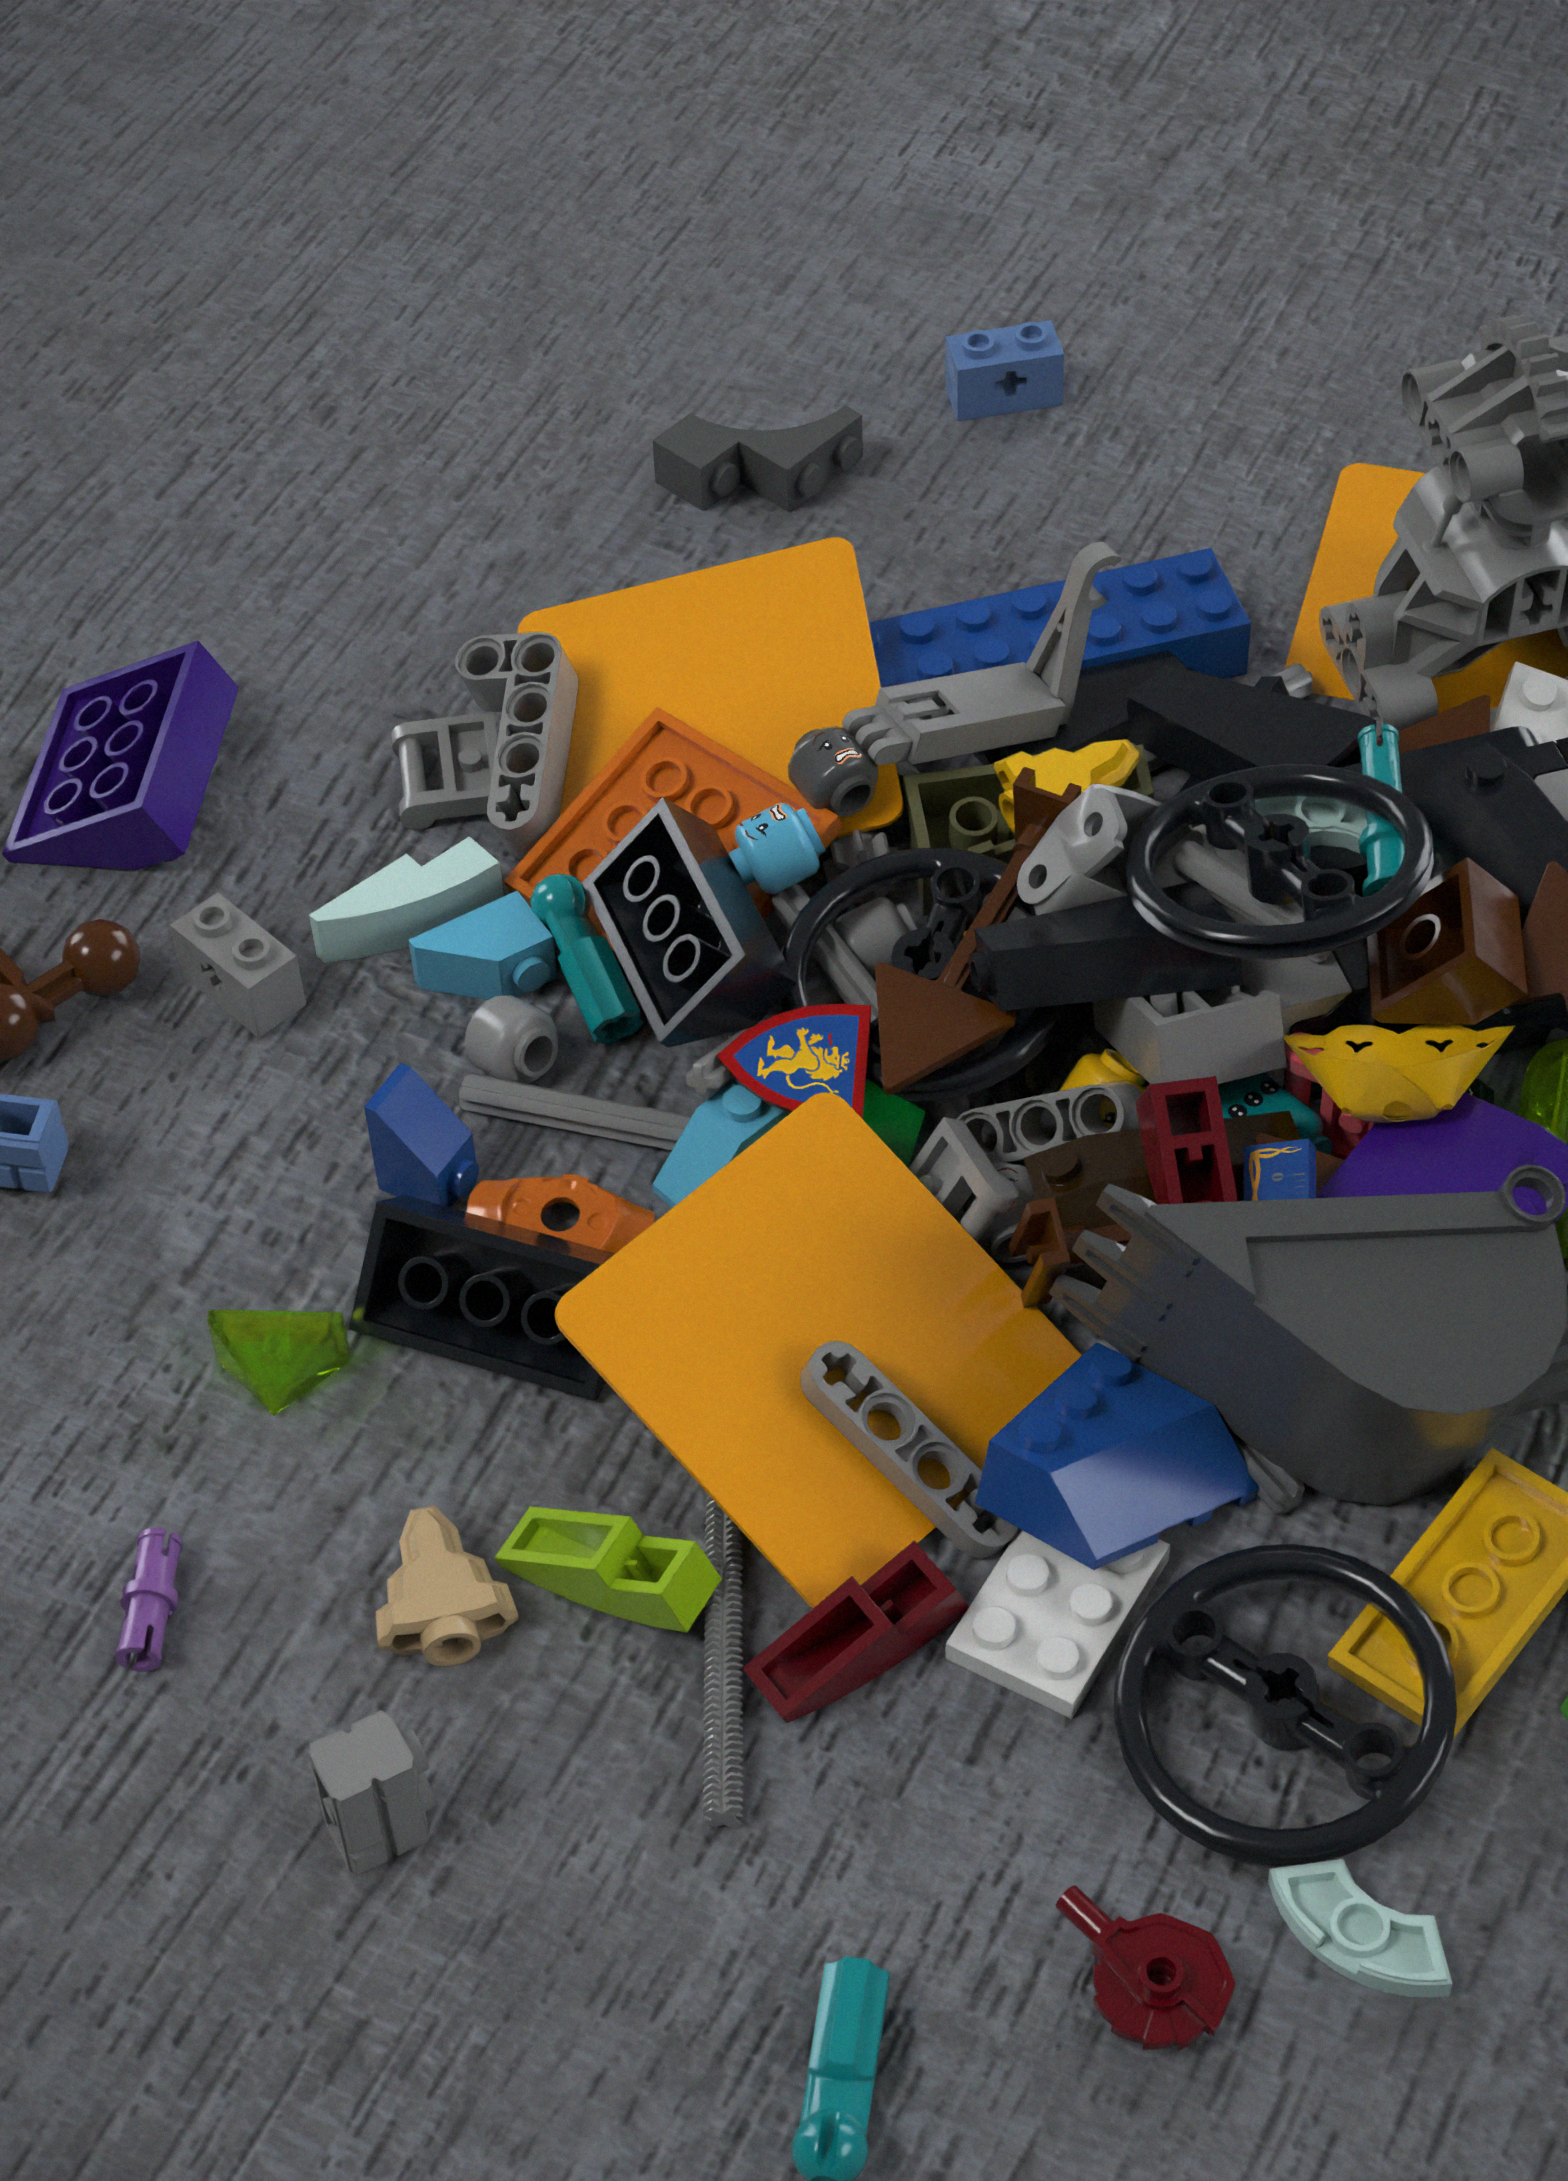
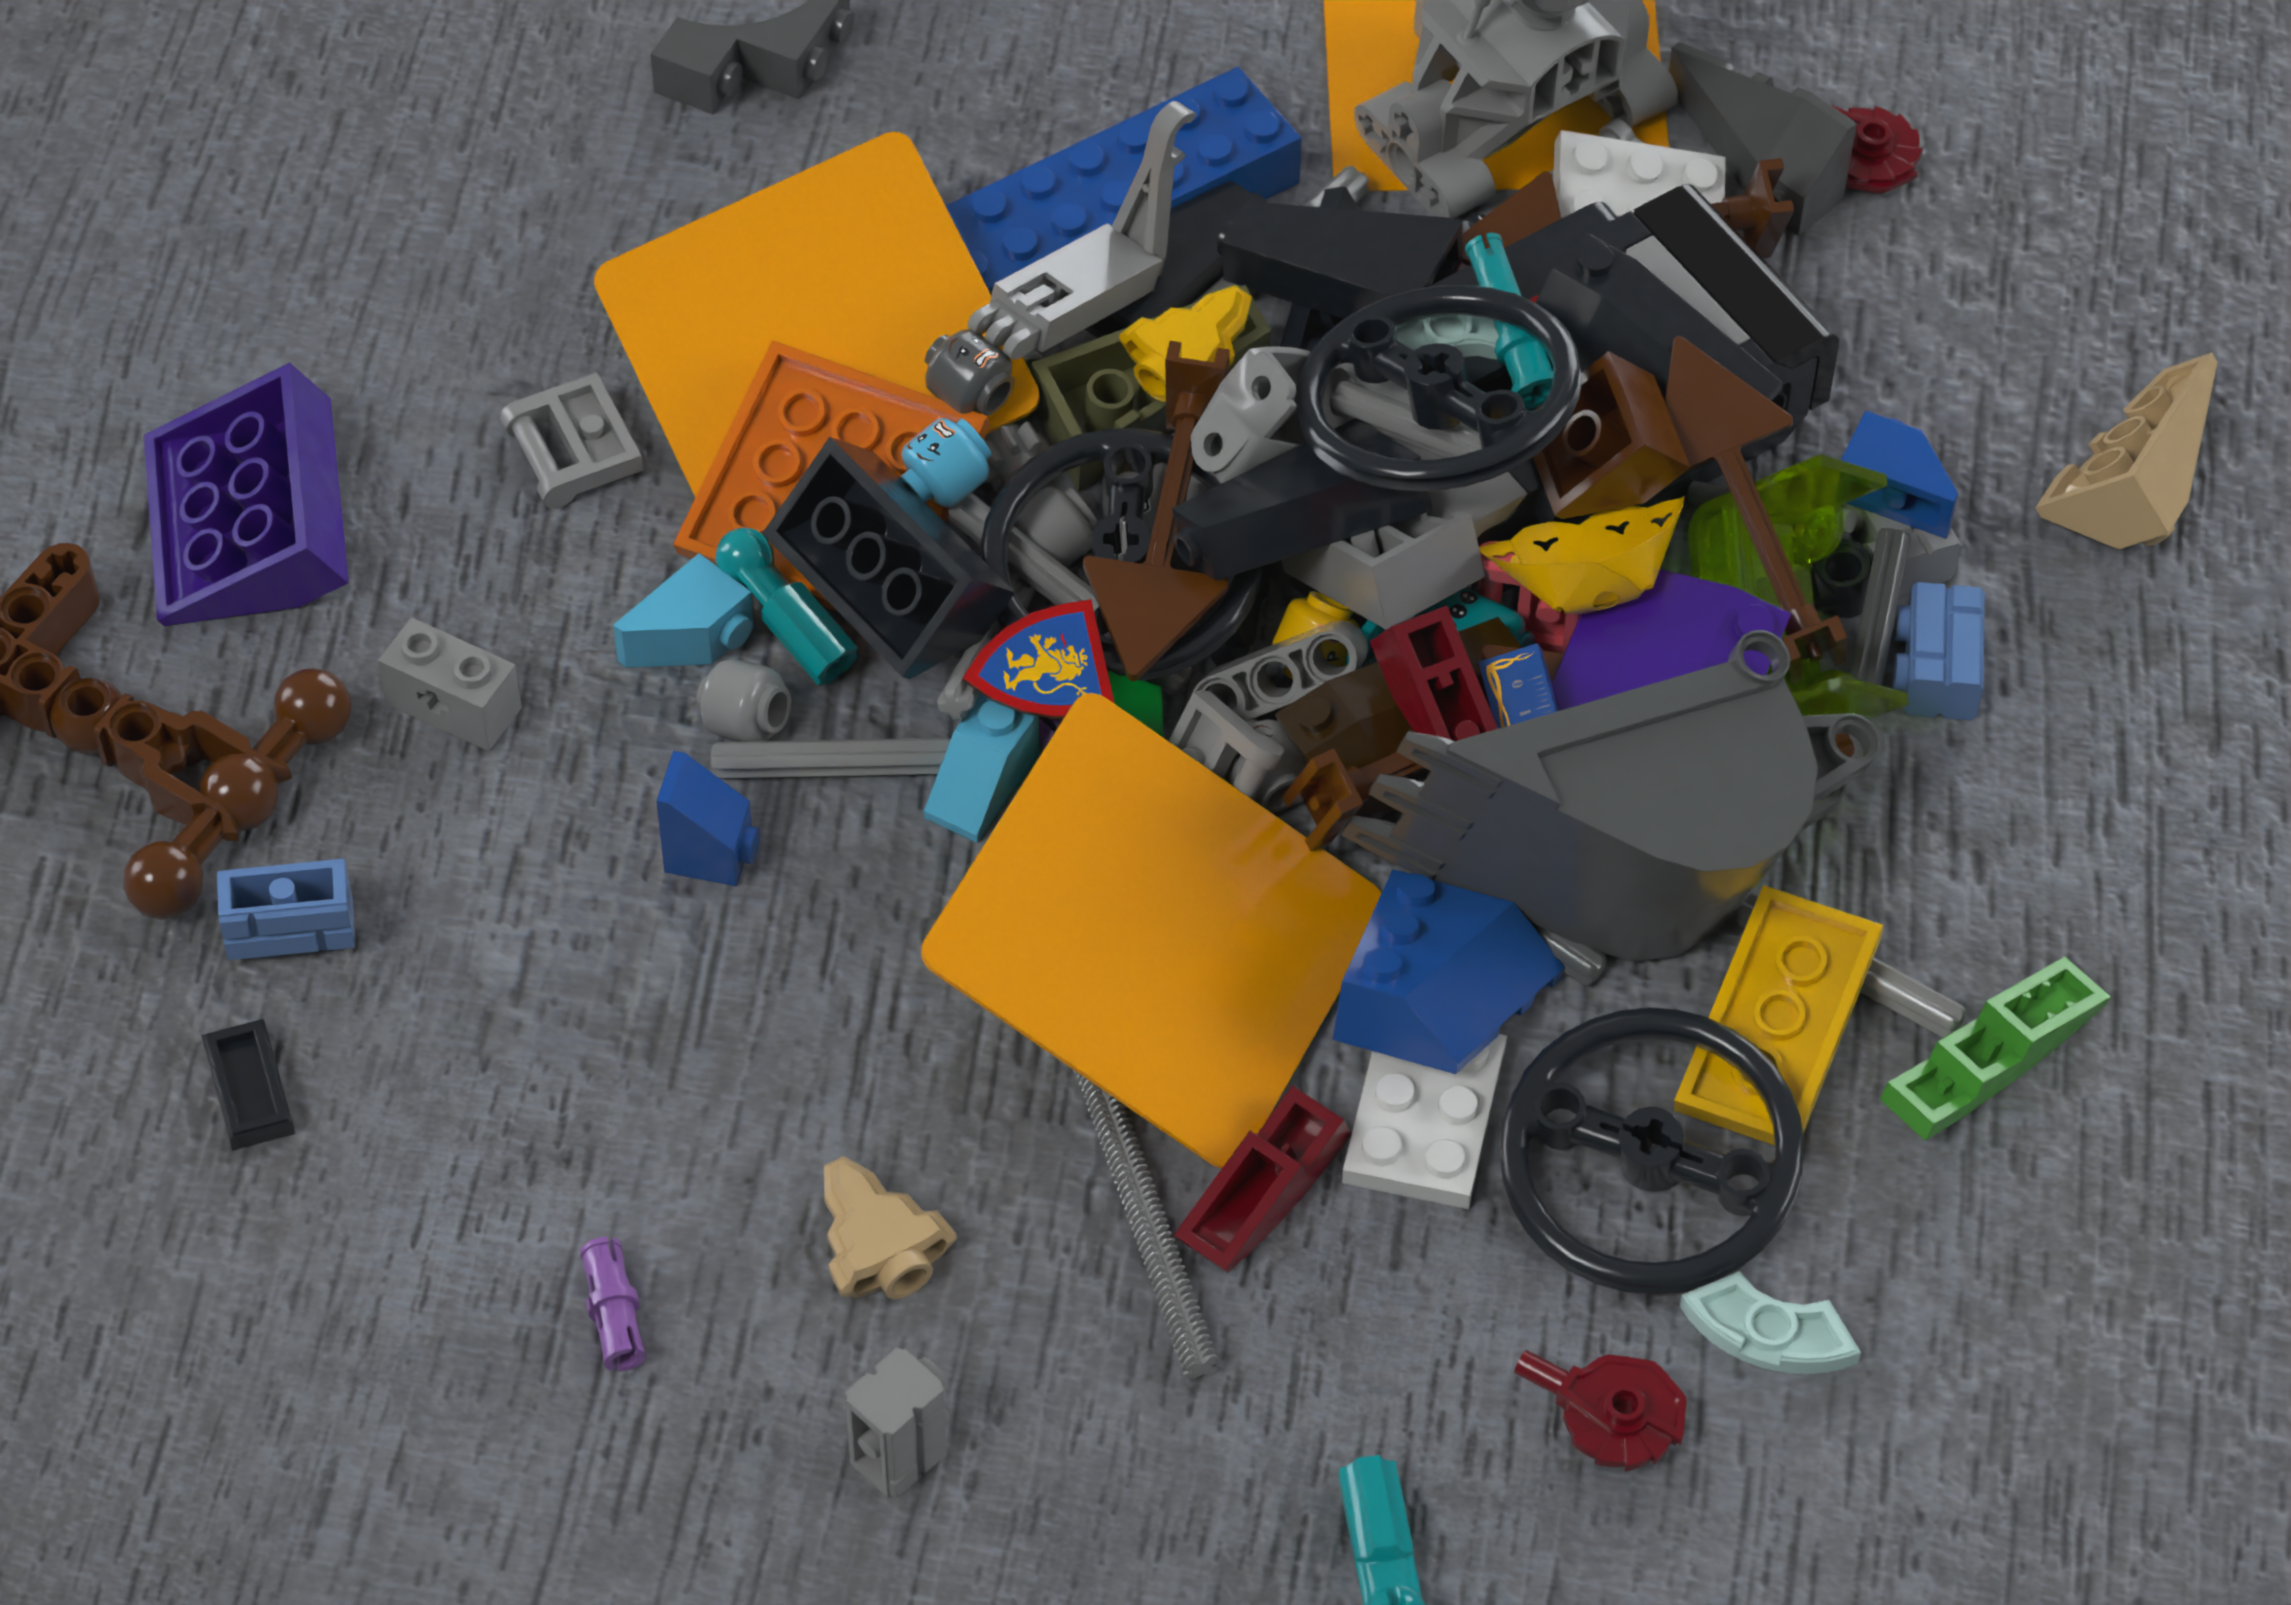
camera: 20 degrees left, 5 degrees up
clear neon green slope [207,1309,350,1416] -> none
light aqua slope [309,836,504,963] -> none
black slope [349,1195,615,1401] -> none
light grey beam [455,632,579,860] -> none
orange piece [467,1174,655,1254] -> none
lime slope [494,1506,722,1633] -> none
light grey beam [800,1341,1018,1559] -> none

